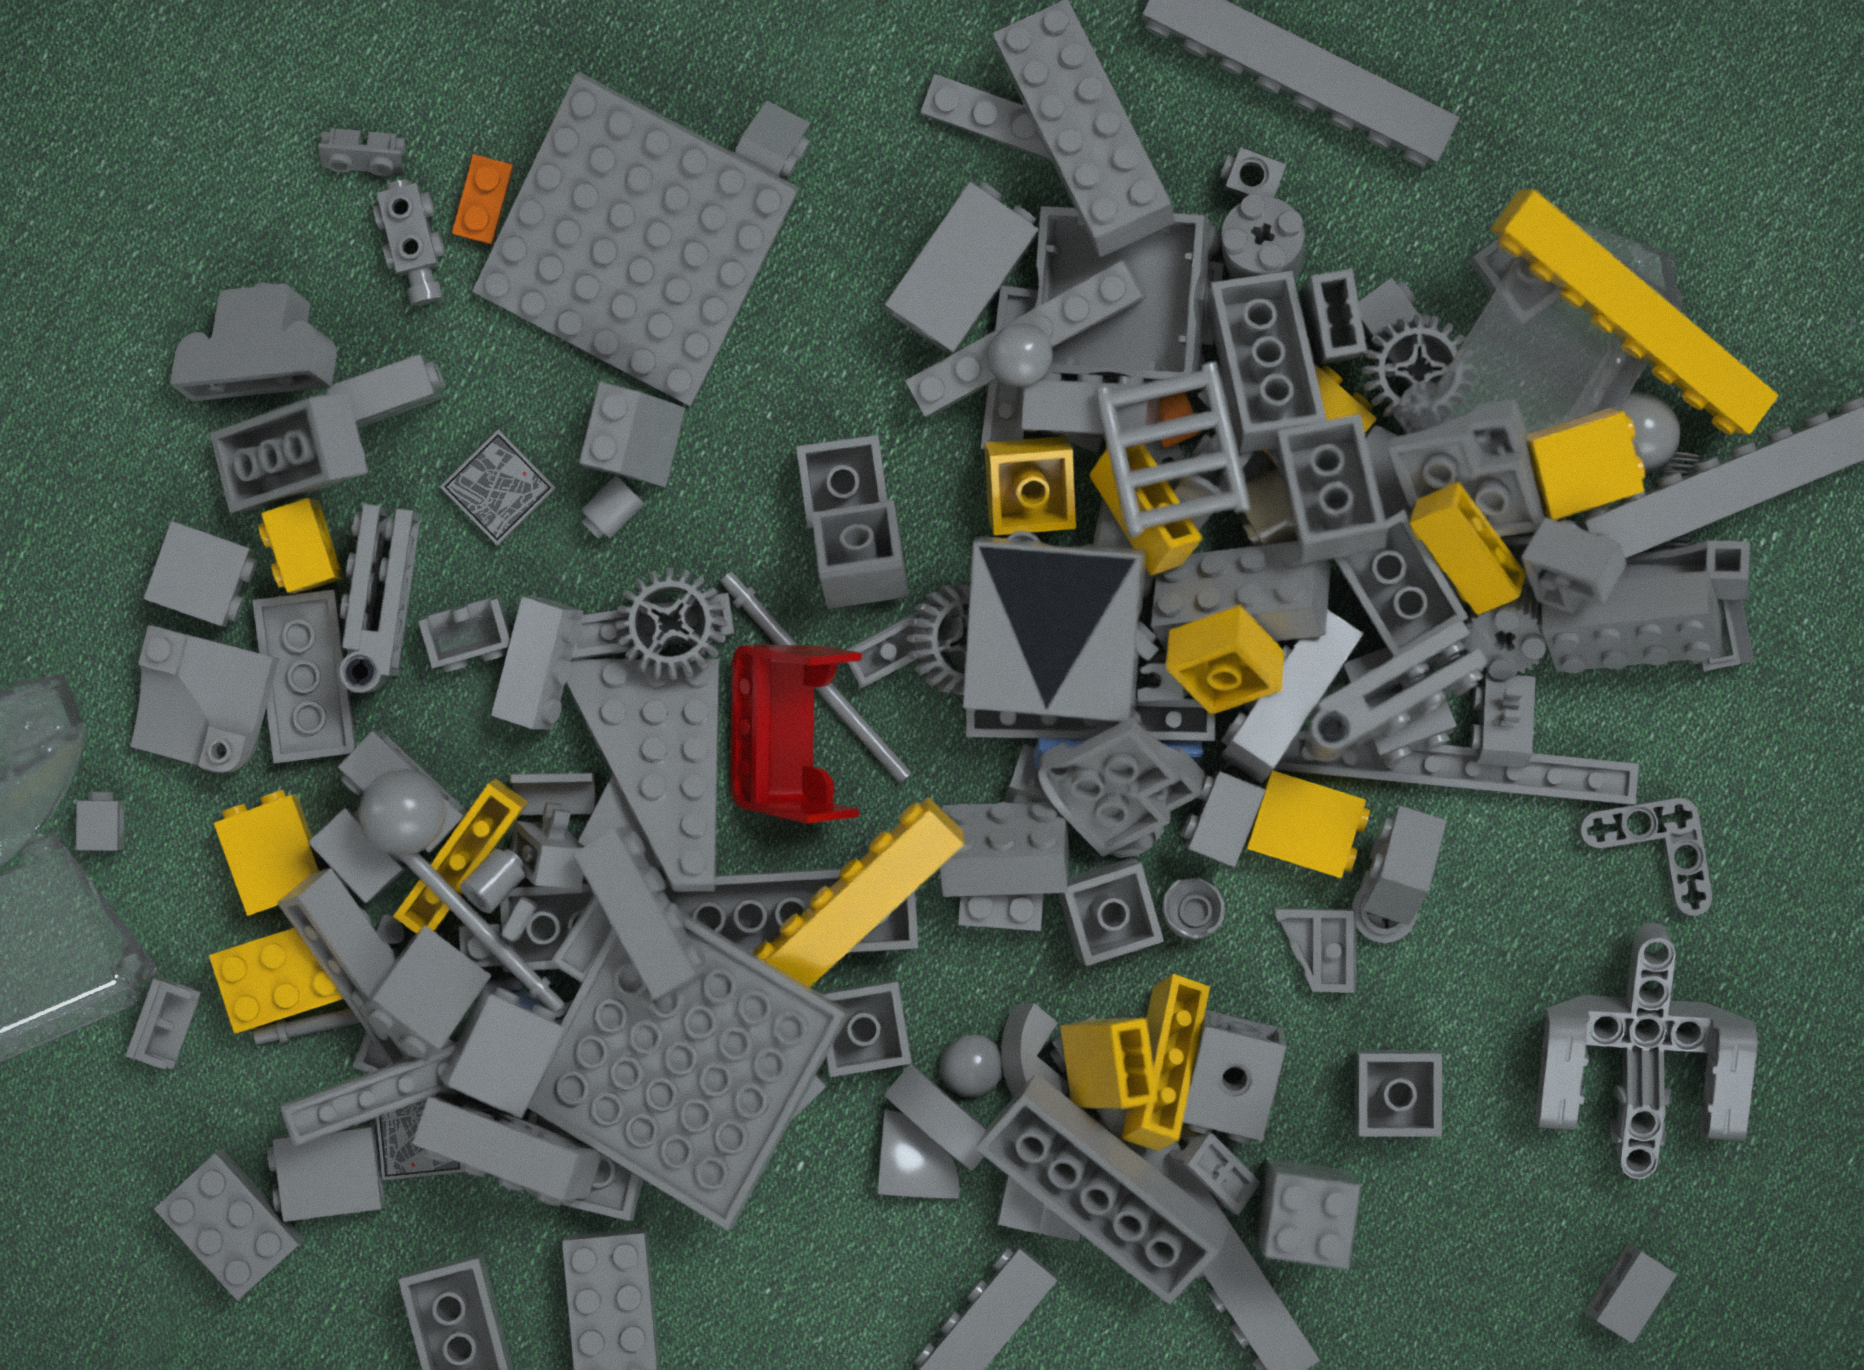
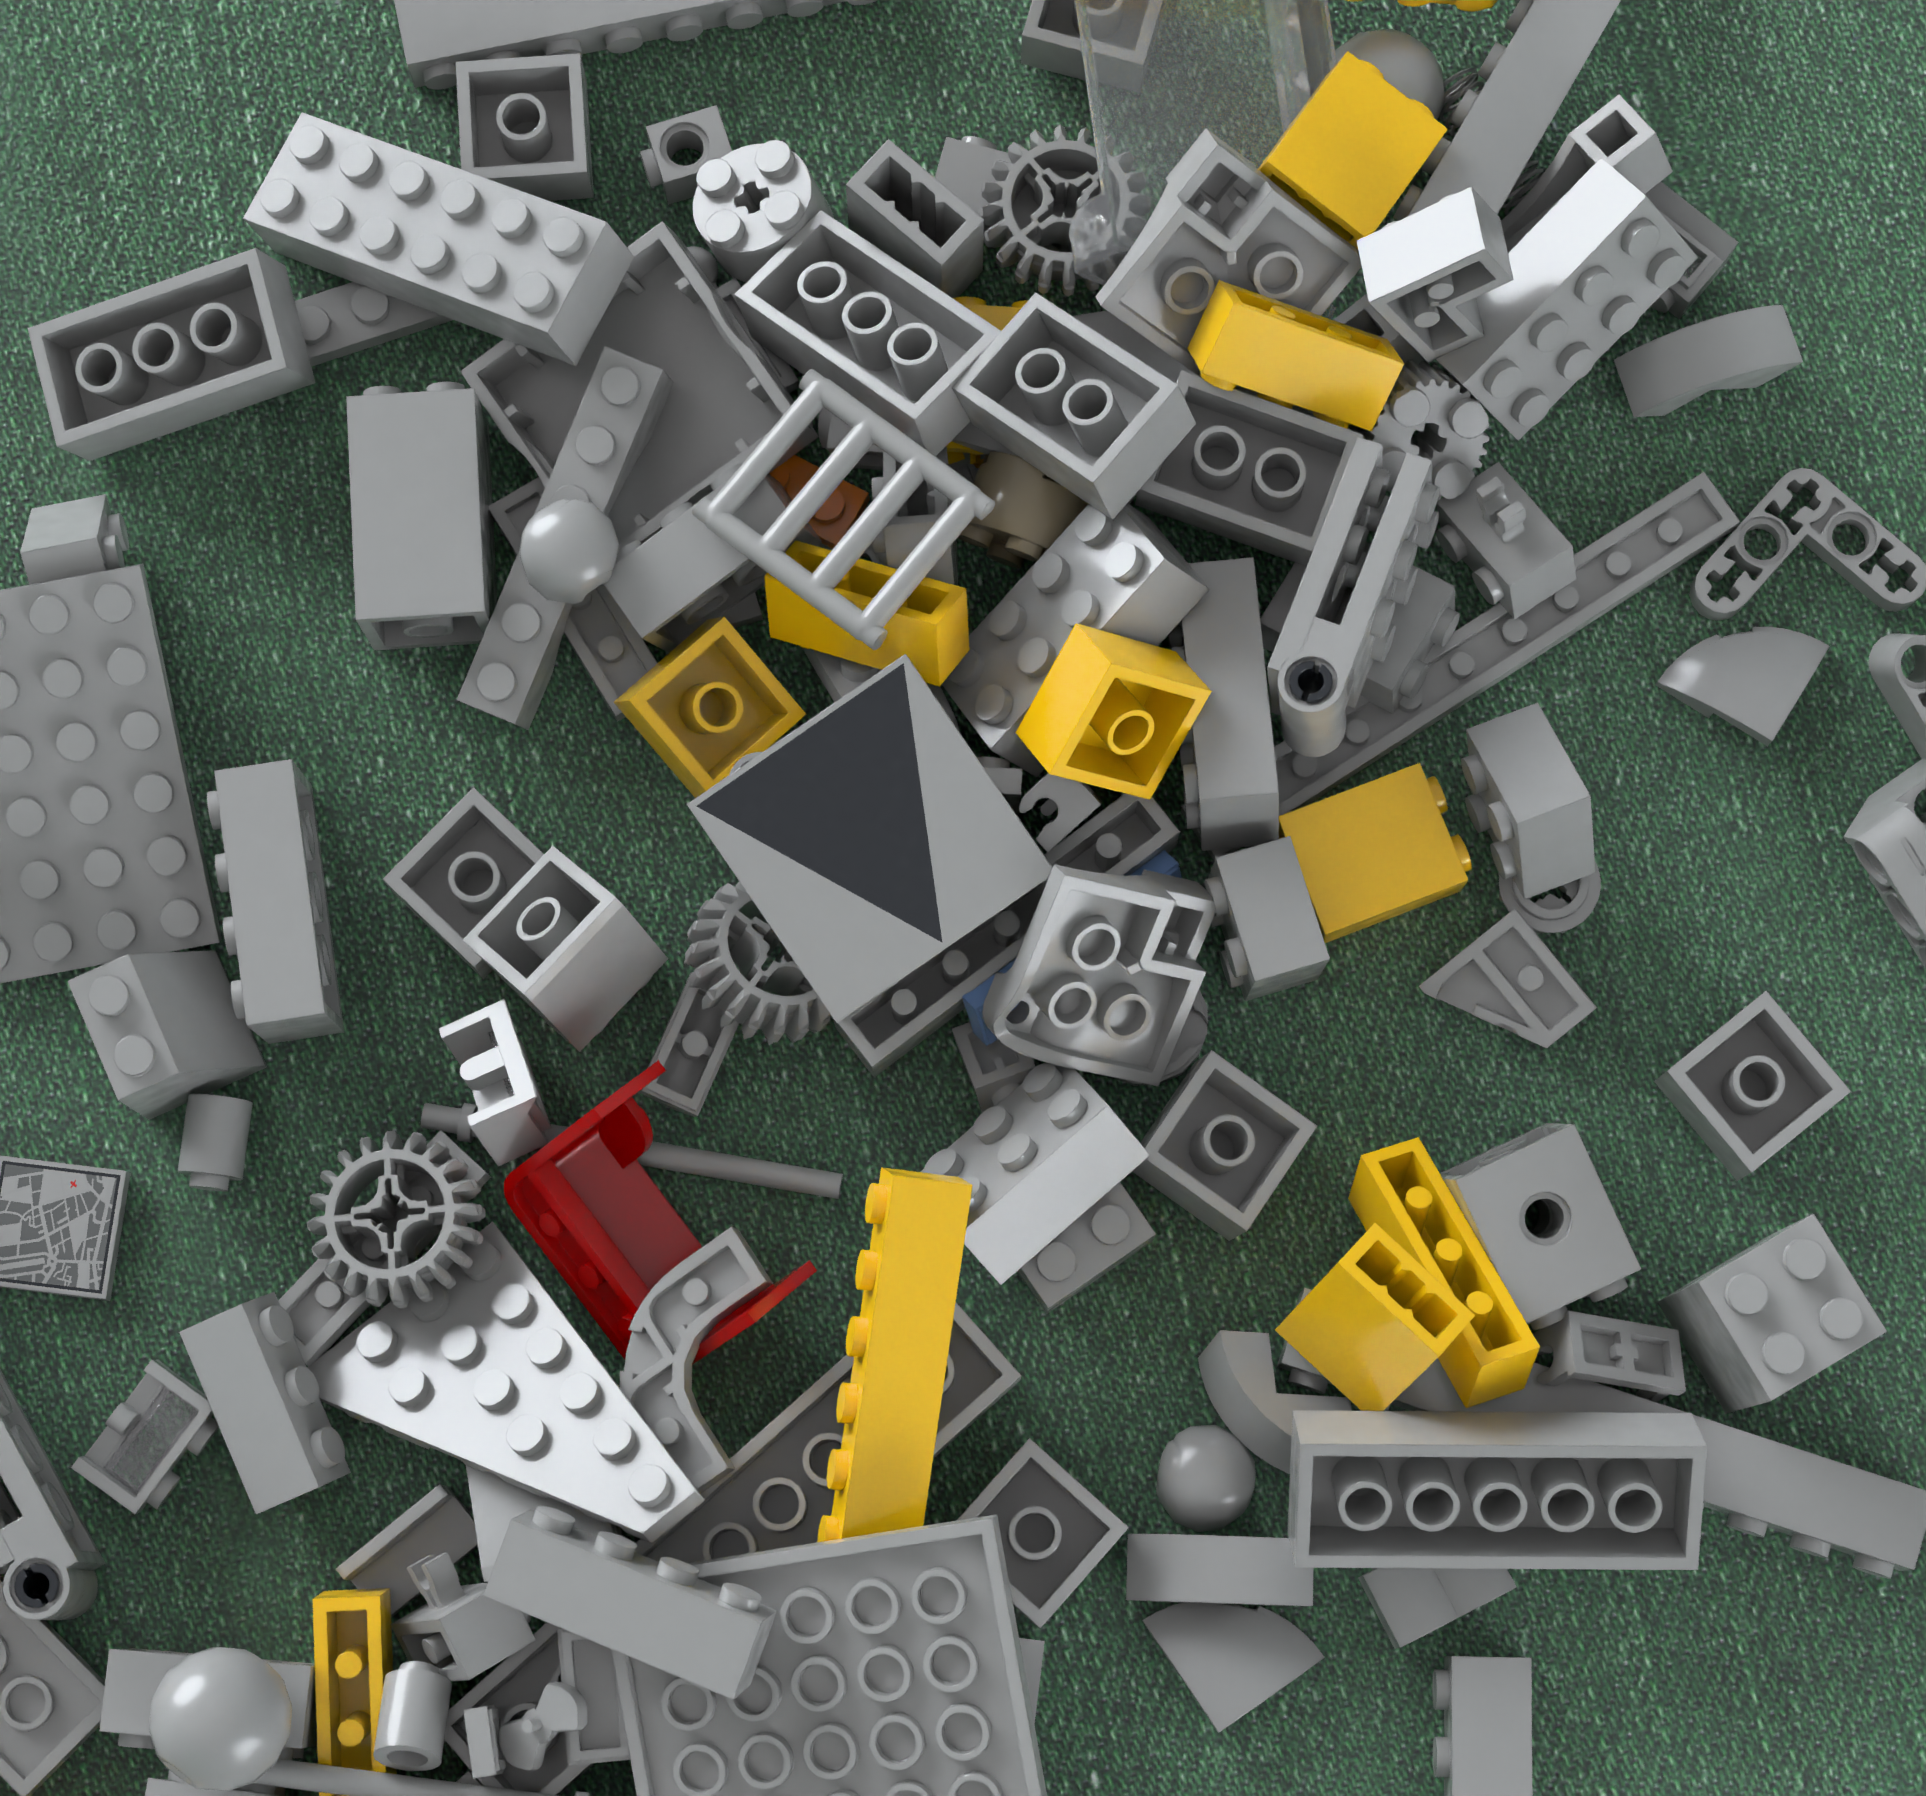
camera: 40 degrees left, 10 degrees down
light grey hair [1162,877,1225,940] -> none
none -> light grey brick [27,248,316,461]
none -> light grey brick [207,759,344,1044]
none -> light grey window [439,999,551,1166]
none -> light grey brick [456,53,594,201]
none -> light grey piece [499,1681,587,1771]
none -> light grey plate [620,1227,773,1494]
none -> light grey brick [1614,305,1803,417]
none -> light grey brick [1655,627,1830,747]

